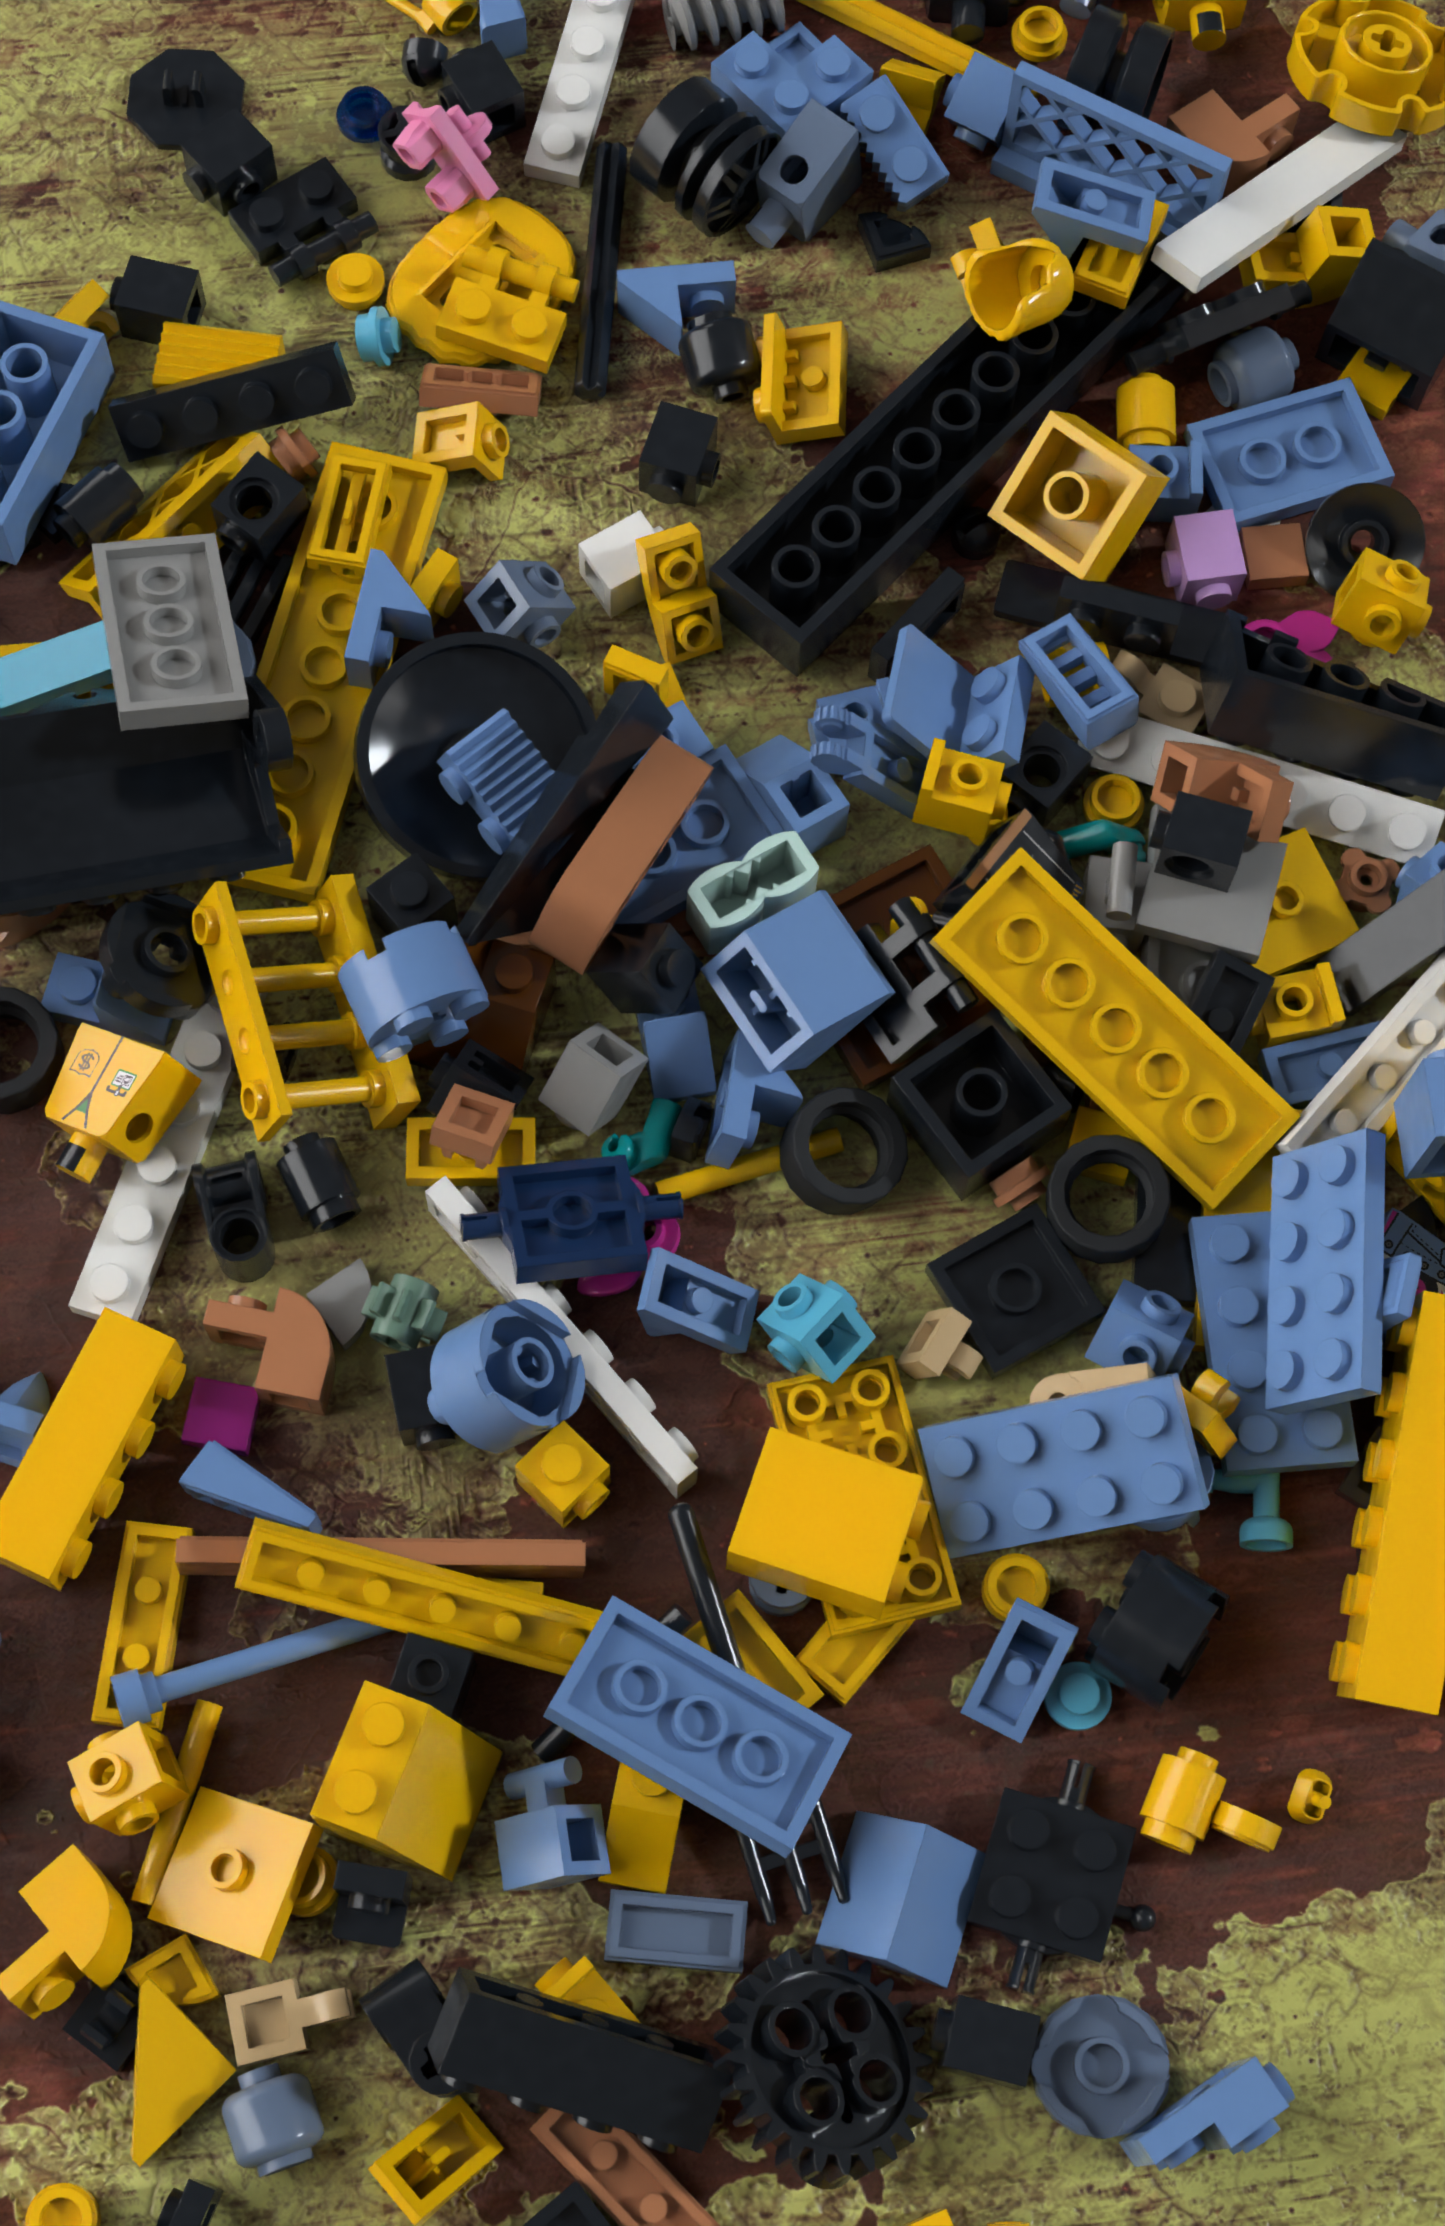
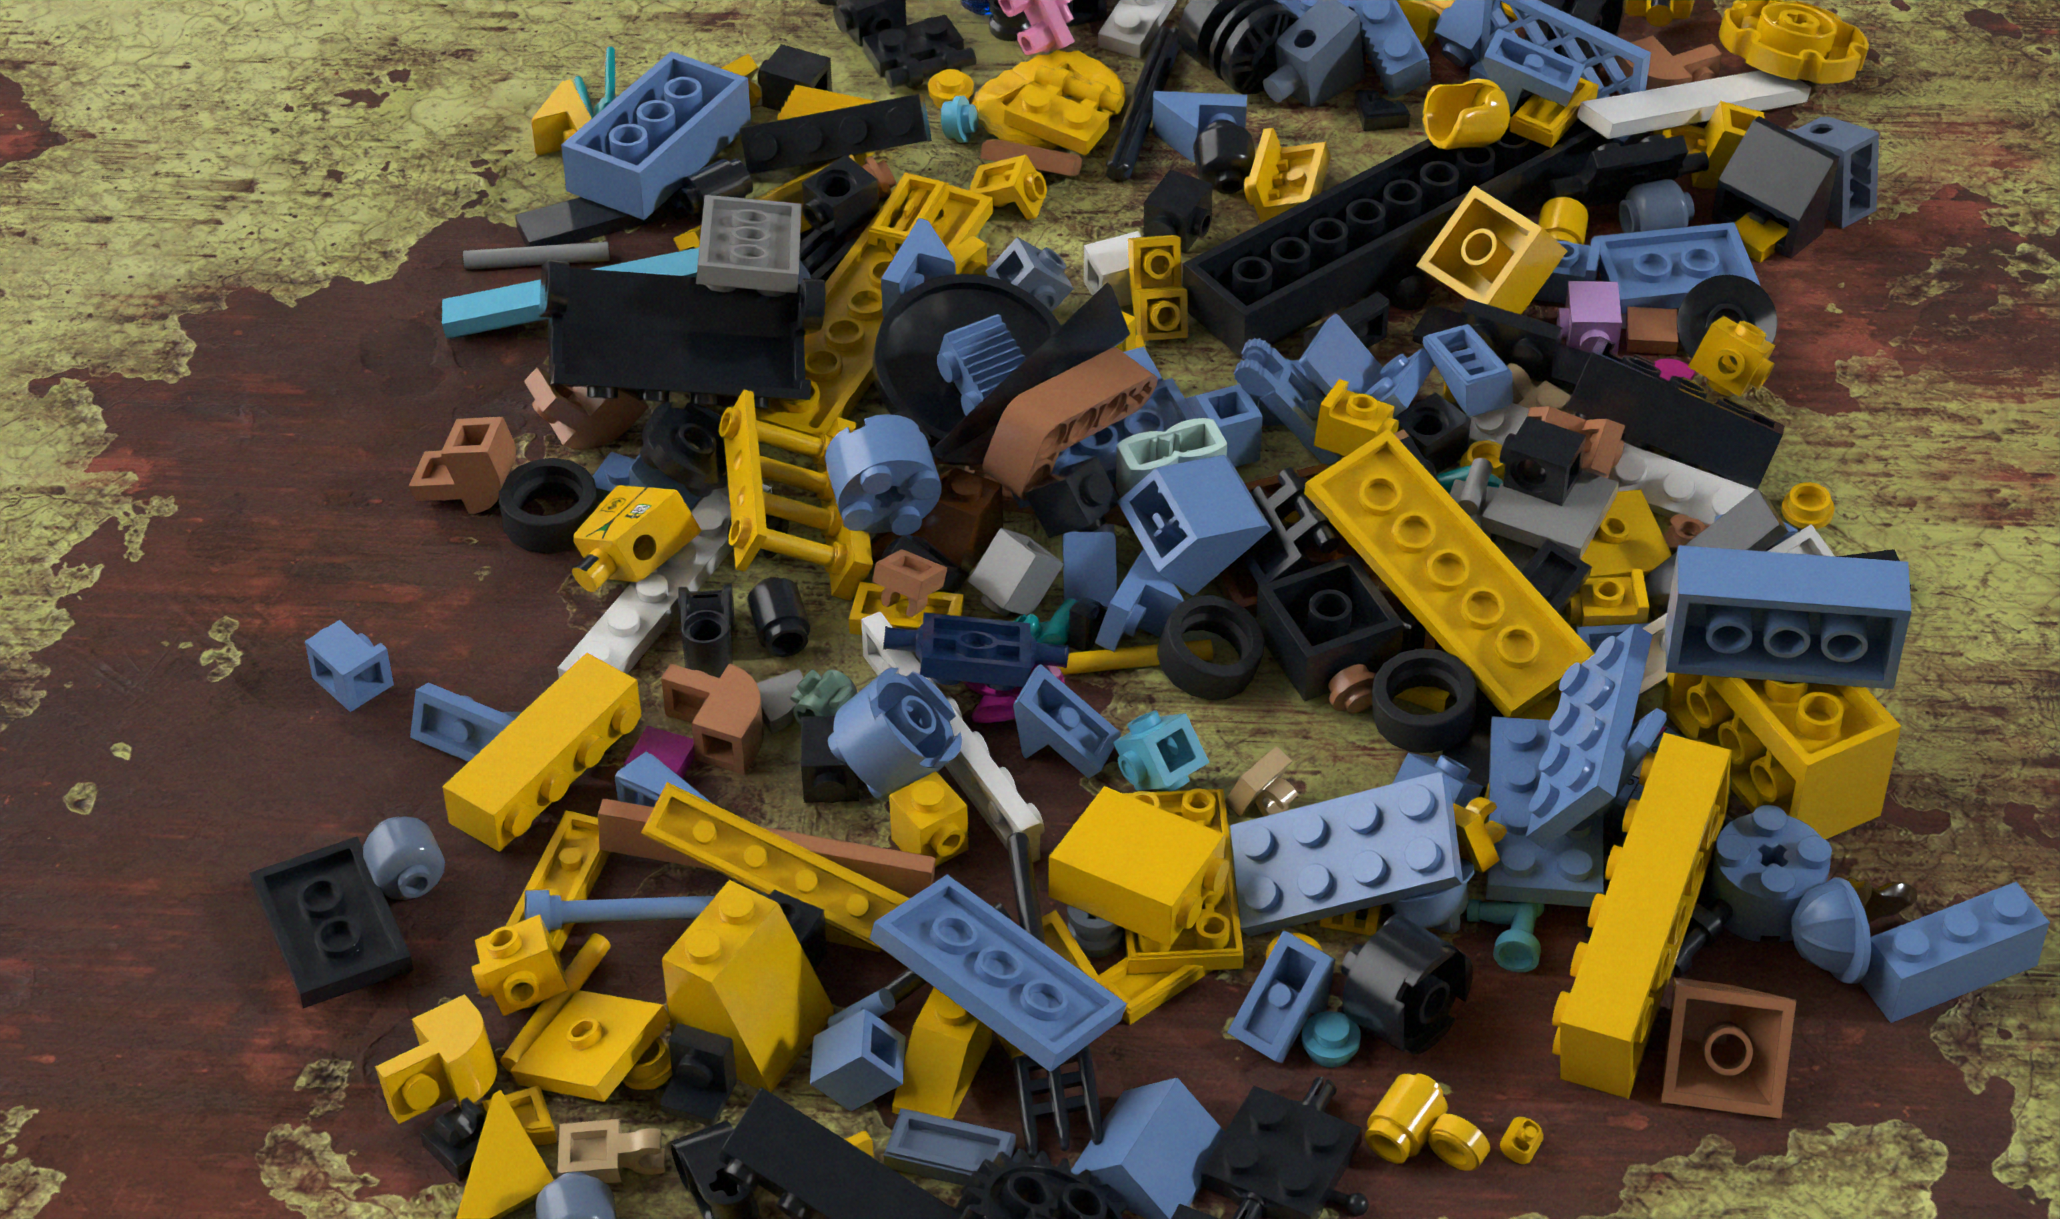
camera: 15 degrees right, 25 degrees down
black plate [925,1202,1105,1380] -> none

